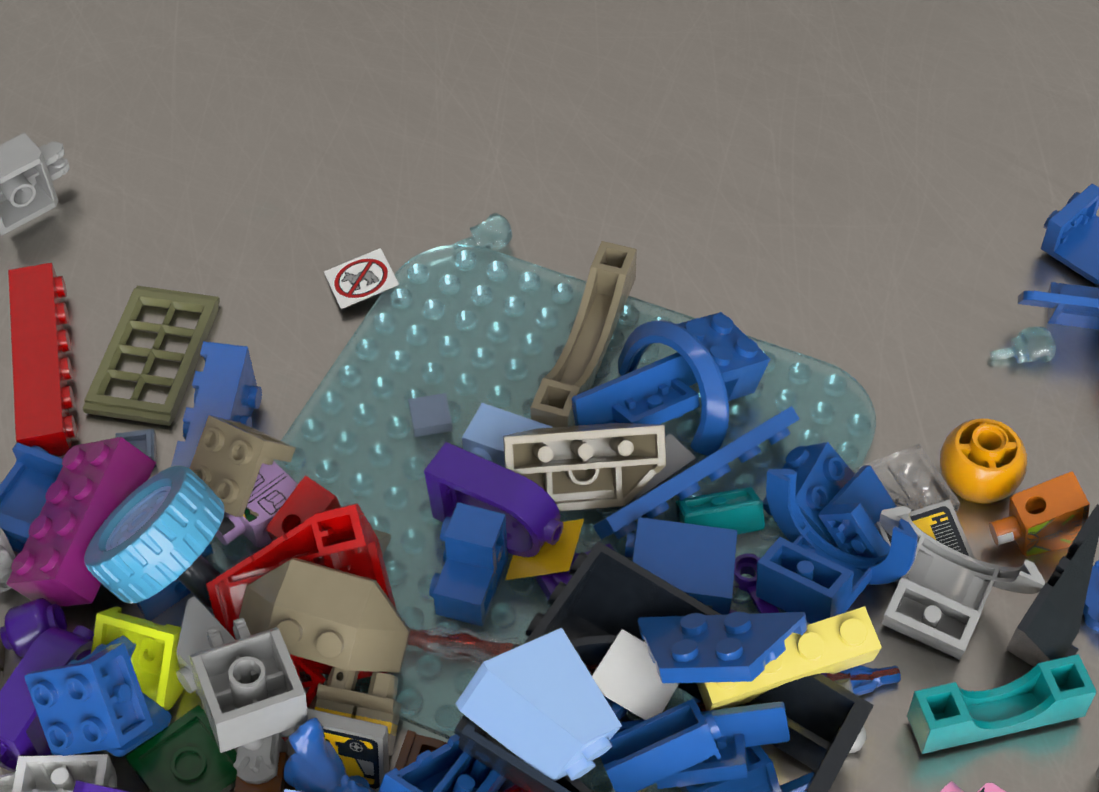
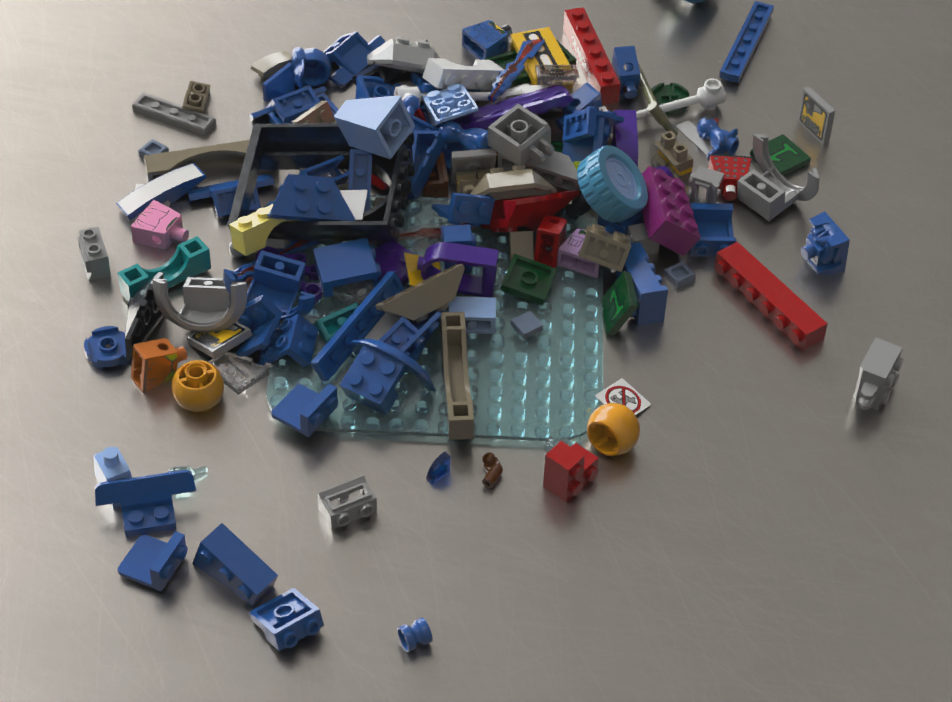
camera: 155 degrees right, 5 degrees down
olive piece [82,285,220,426] -> none
none -> blue wedge [192,523,278,606]
none -> blue plate [249,588,324,651]
none -> blue bracket [271,383,338,437]
none -> light grey window [318,475,377,530]
none -> blue wheel [397,618,433,652]
none -> clear blue tile [426,451,451,484]
none -> blue bracket [432,193,495,227]
none -> reddish brown arm [482,452,503,488]
none -> dark green plate [500,253,557,306]
none -> red brick [543,441,599,502]
none -> light orange wheel [587,403,640,456]
none -> dark green tile [600,271,638,336]

